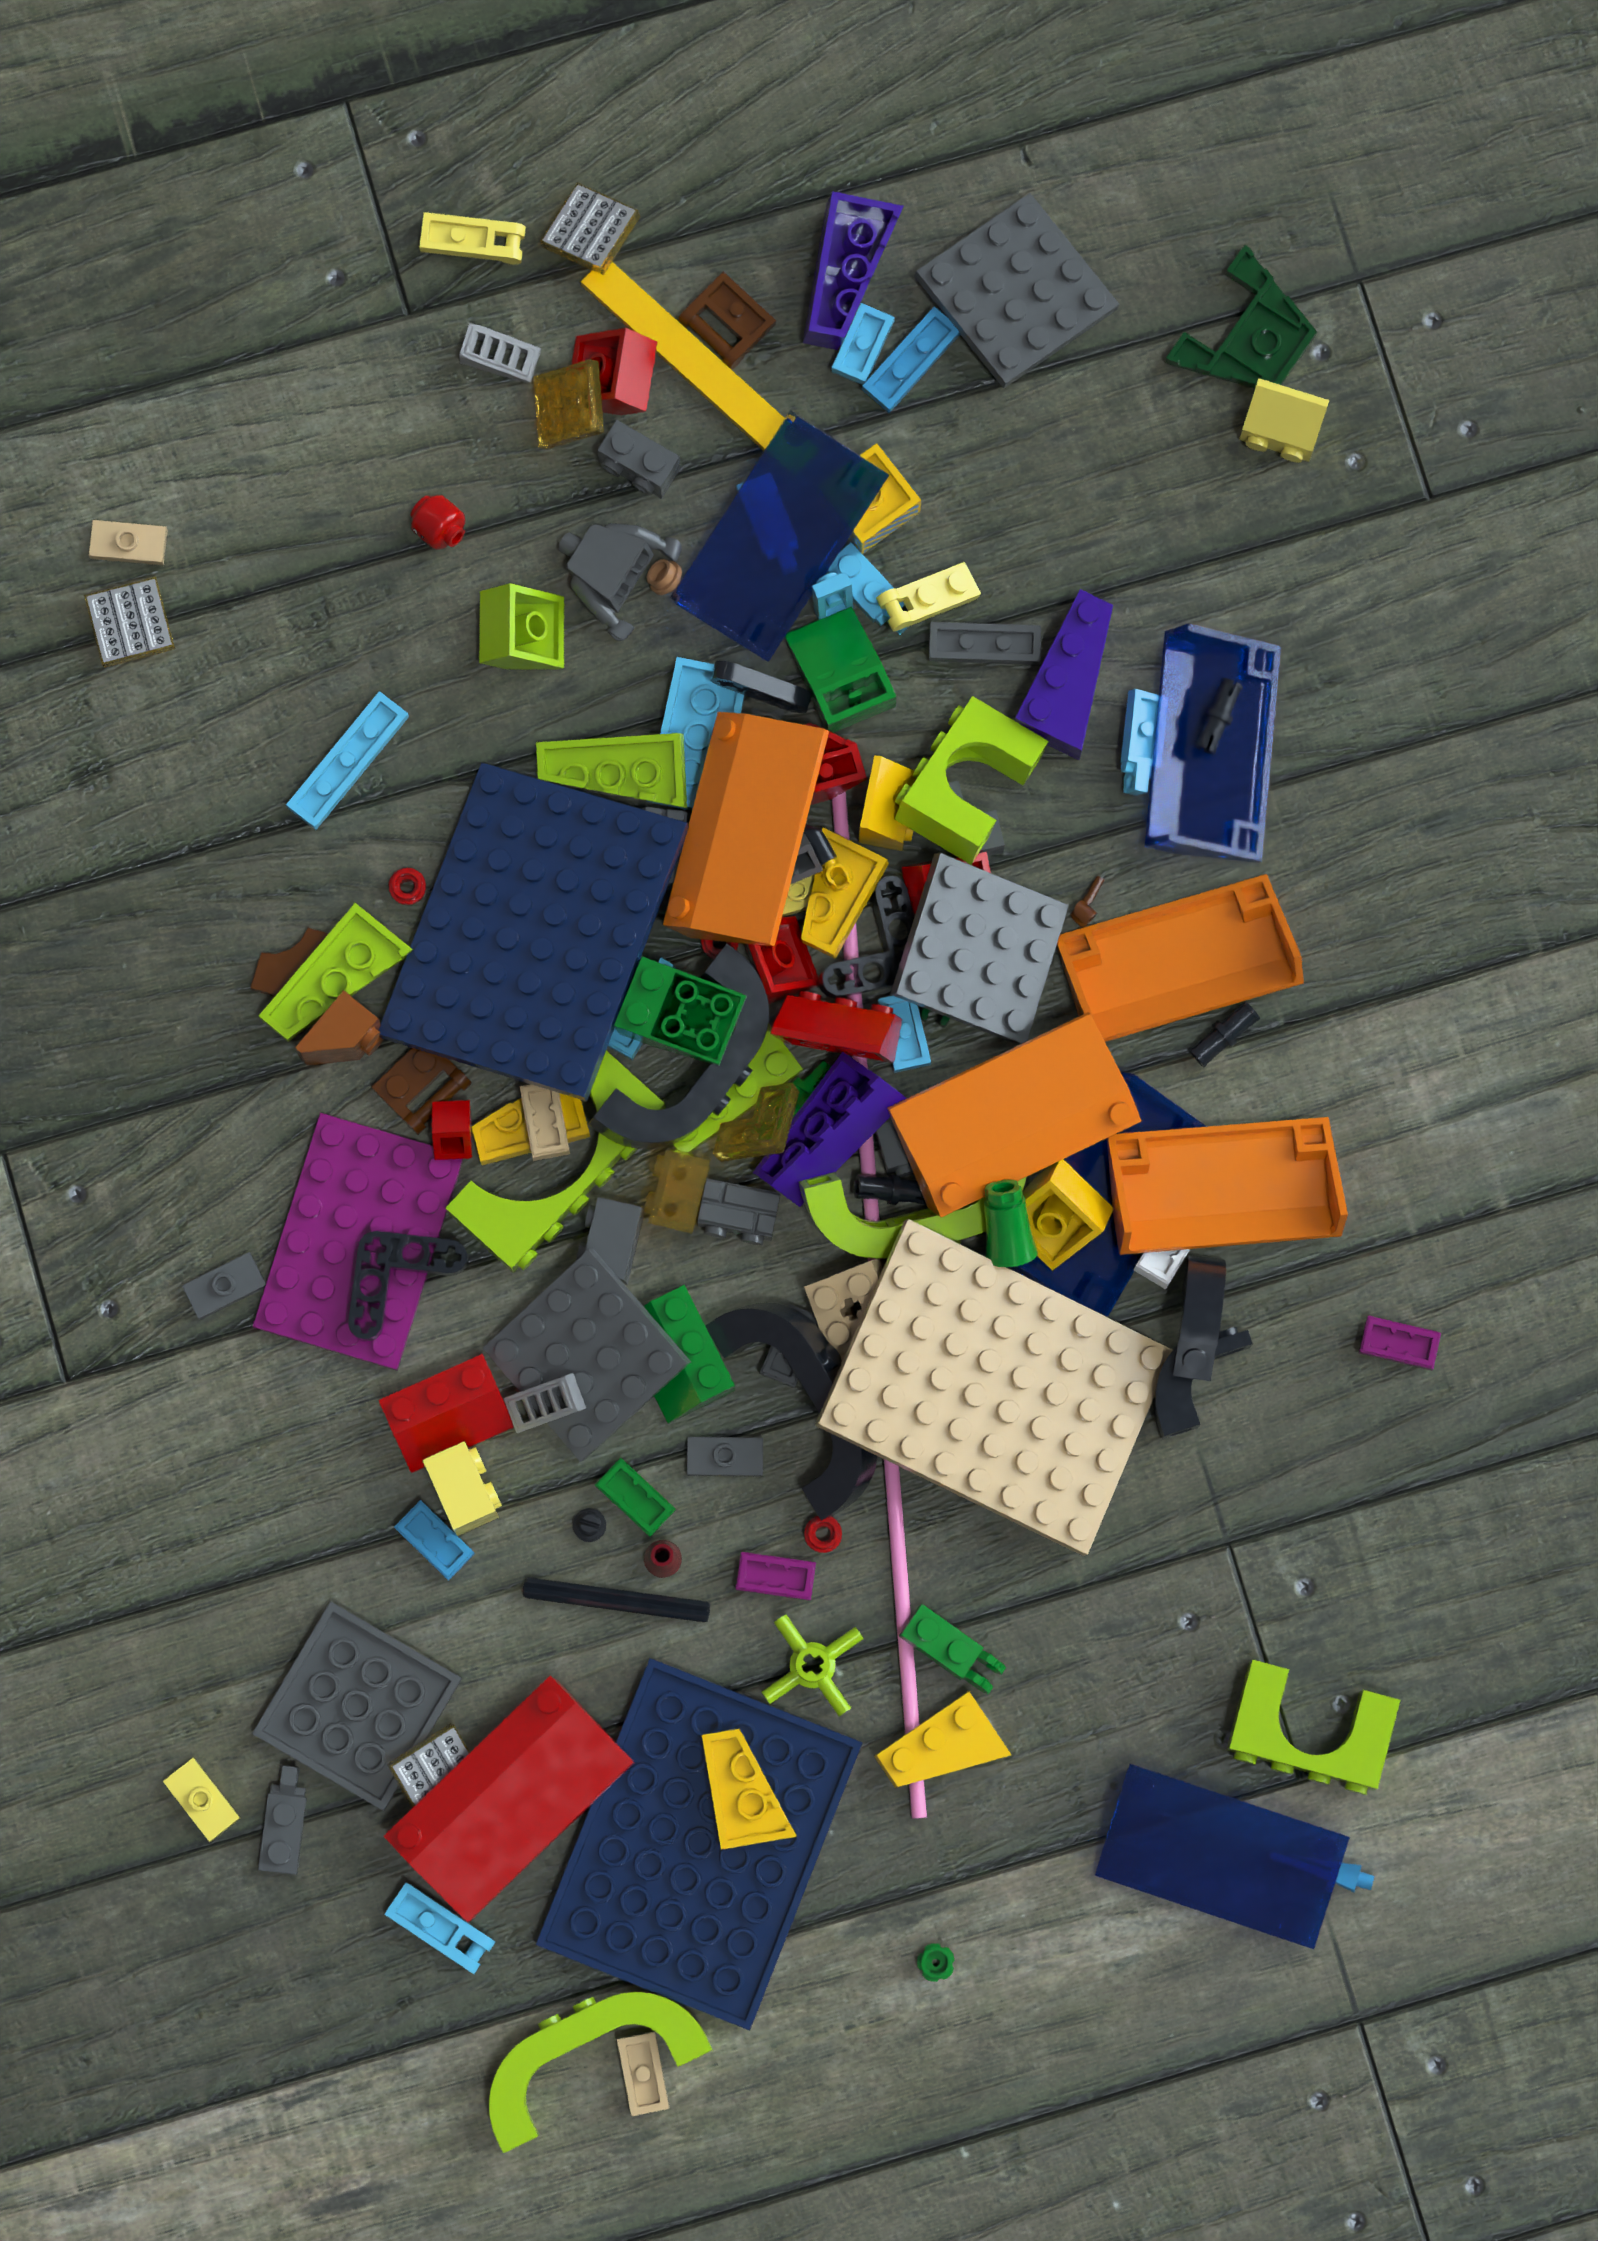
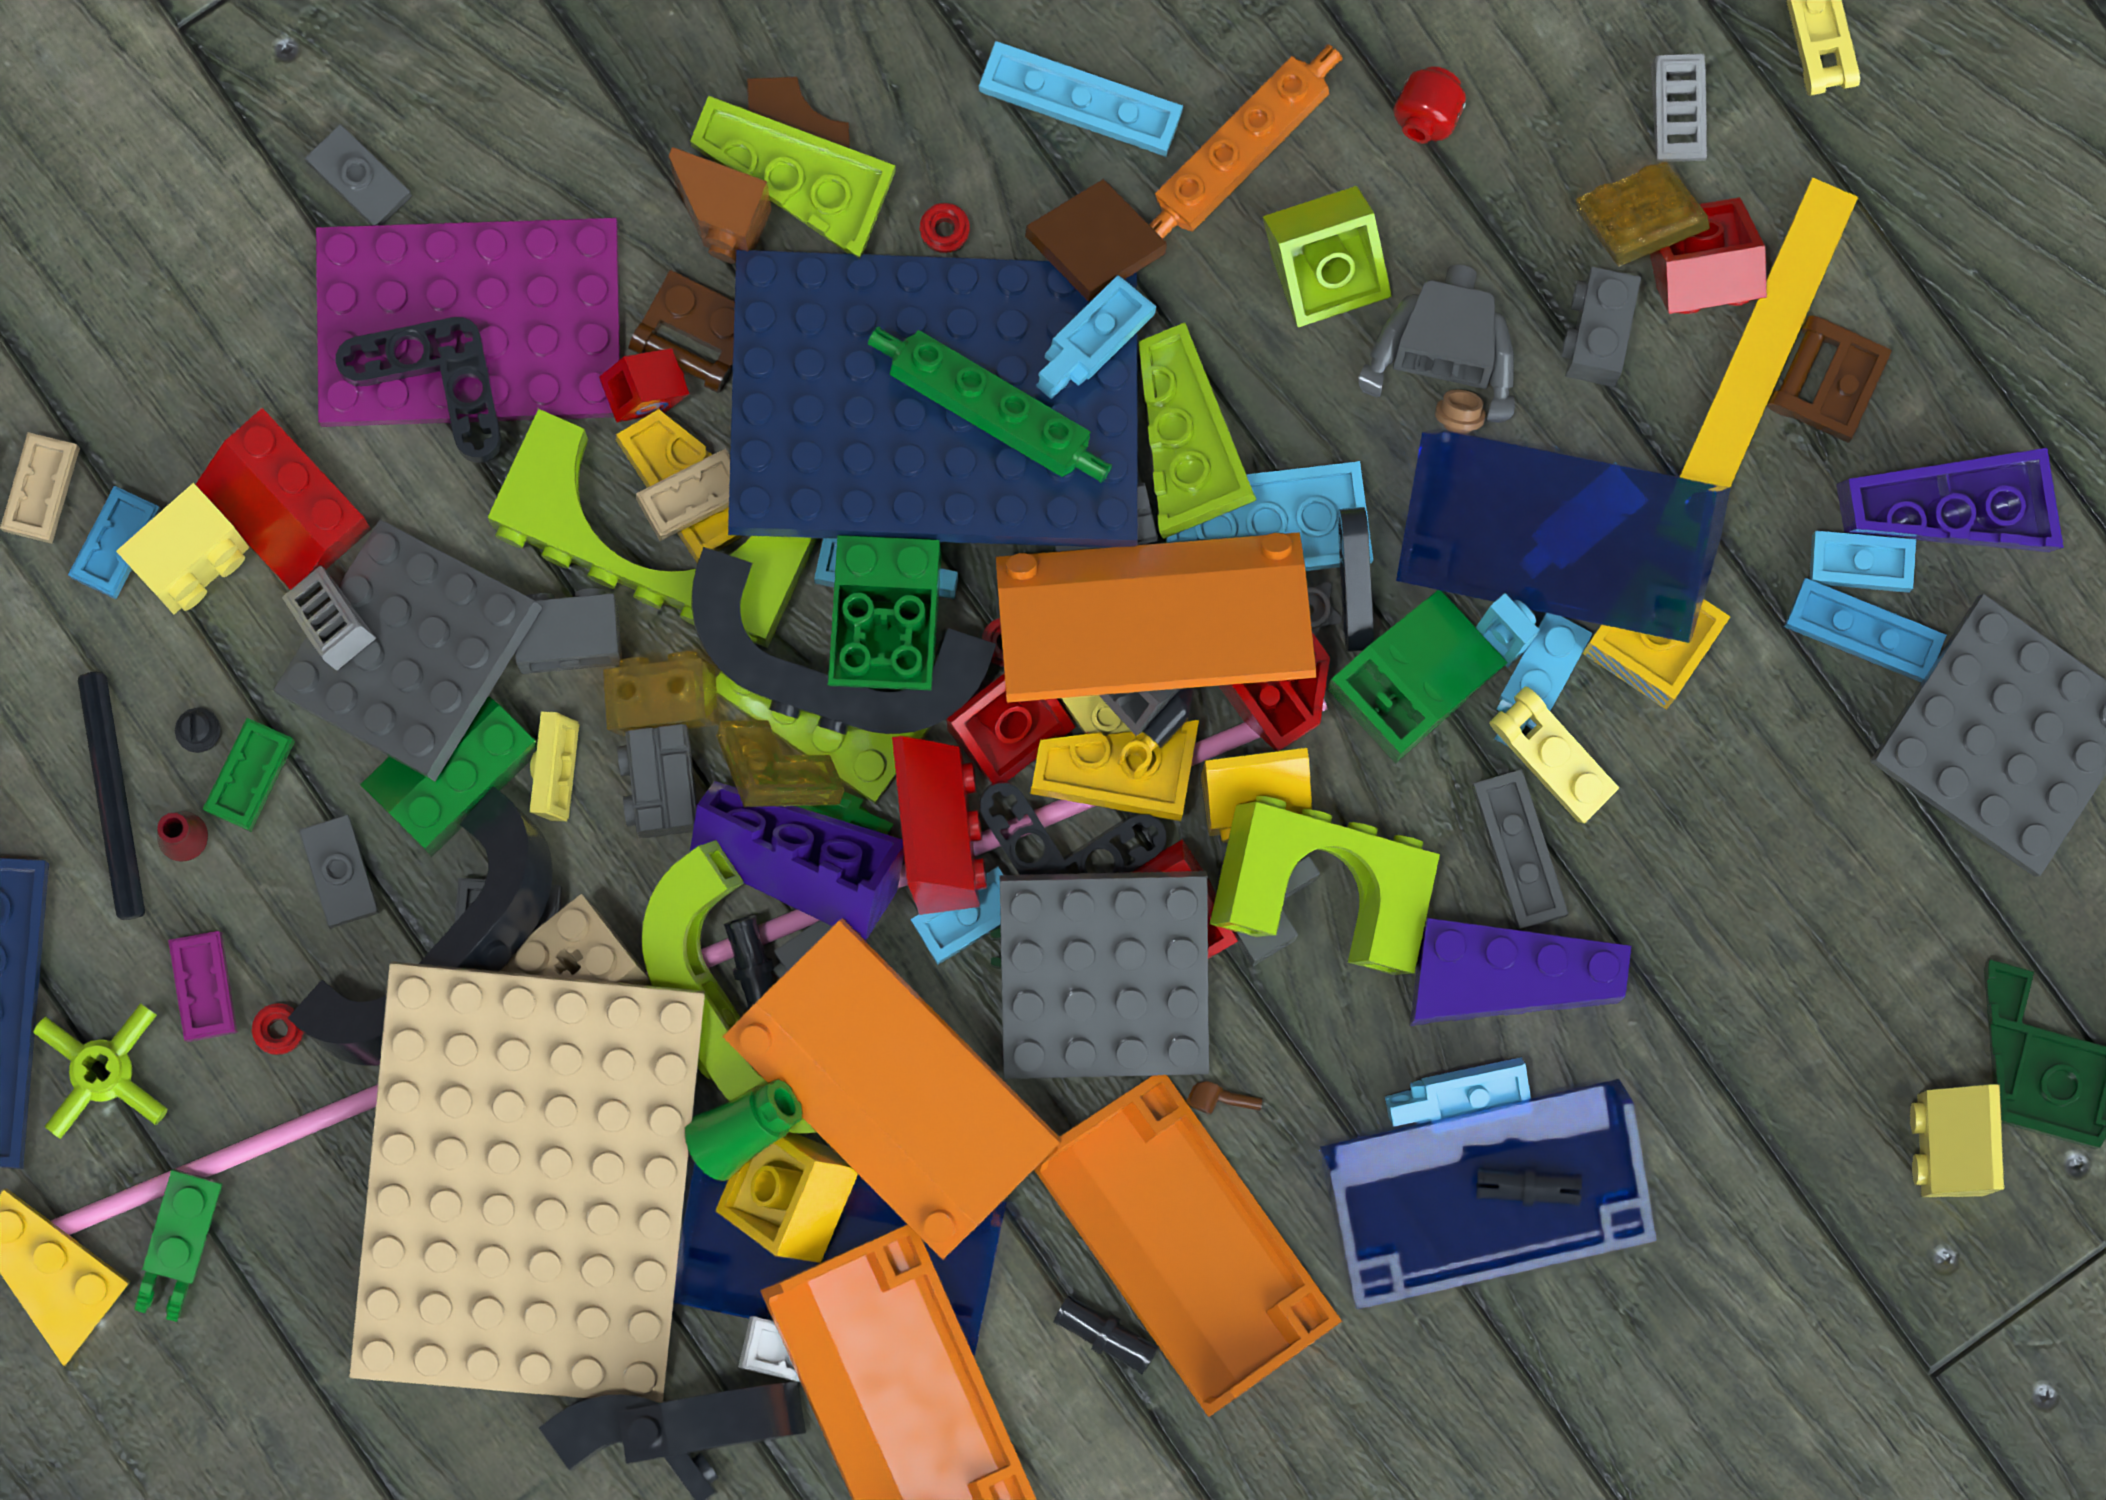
camera: 70 degrees right, 0 degrees up
tile [540,183,641,275] -> none
none -> tan plate [0,432,80,544]
none -> light yellow plate [530,712,579,822]
none -> green plate [868,326,1112,483]
none -> reddish brown tile [1025,179,1167,302]
none -> medium azure hinge [1036,275,1156,399]
none -> orange plate [1149,44,1343,239]

